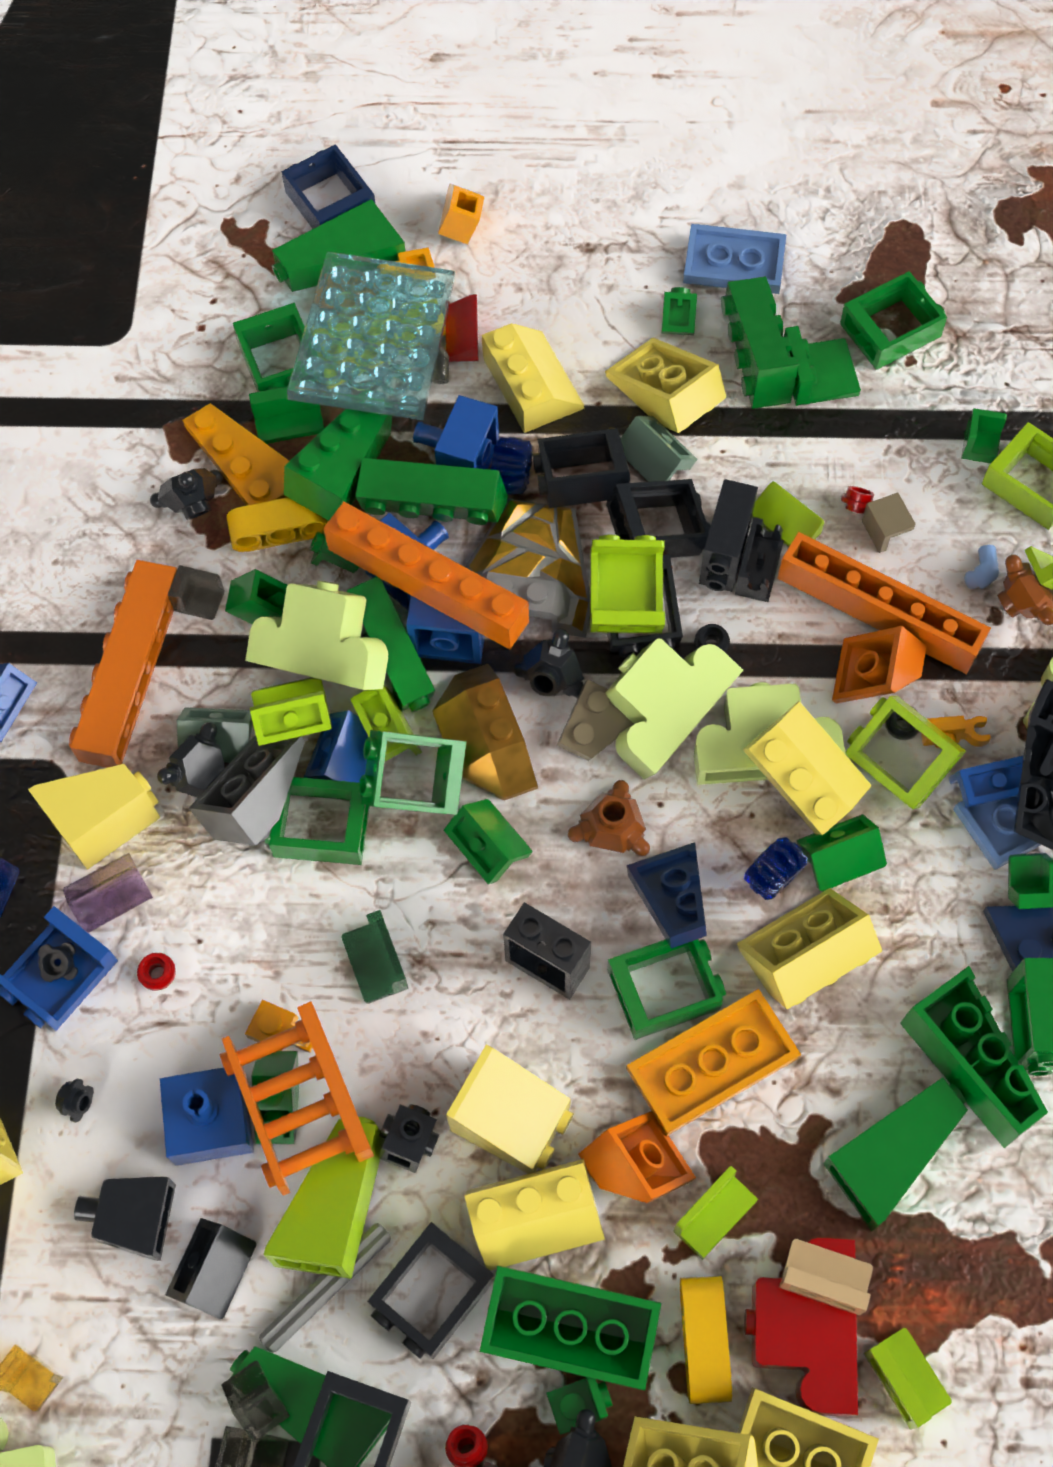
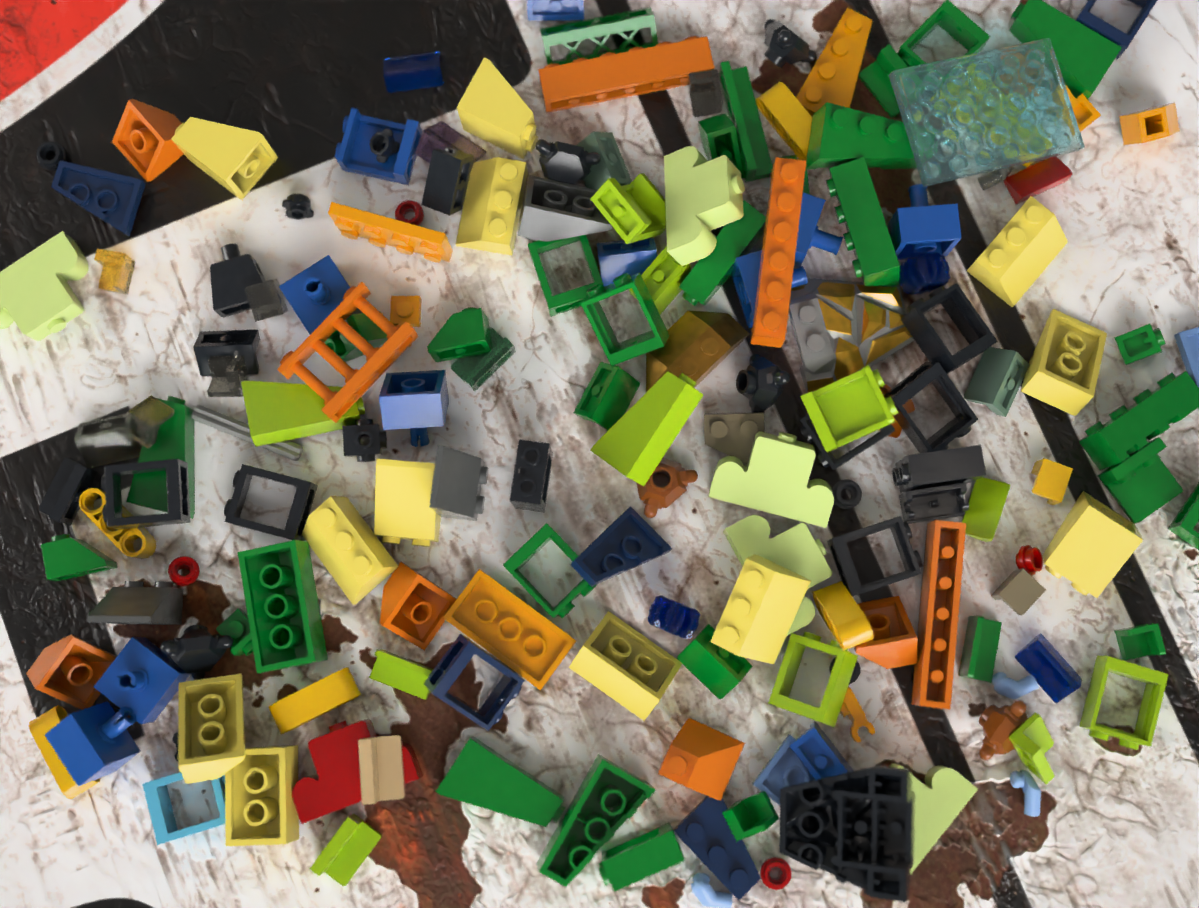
camera: 70 degrees right, 15 degrees up
none -> clear smoke panel [207,356,249,397]
none -> clear smoke panel [245,278,288,322]
none -> light orange plate [328,202,453,263]
none -> brick [379,370,449,447]
none -> black hinge [421,147,474,216]
none -> dark blue window [423,633,525,731]
none -> green slope [427,307,493,363]
none -> dark grey slope [429,445,488,521]
none -> light yellow slope [456,157,529,256]
none -> green fence [540,7,658,65]
none -> lime slope [590,371,704,486]
none -> orange slope [658,718,745,801]
none -> green fence [718,61,773,183]
none -> yellow beam [812,581,873,650]
none -> black window [827,516,923,597]
none -> green panel [958,615,1002,683]
none -> clear blue slope [1014,633,1082,704]
none -> yellow panel [1031,458,1073,505]
none -> light yellow slope [1042,491,1143,598]

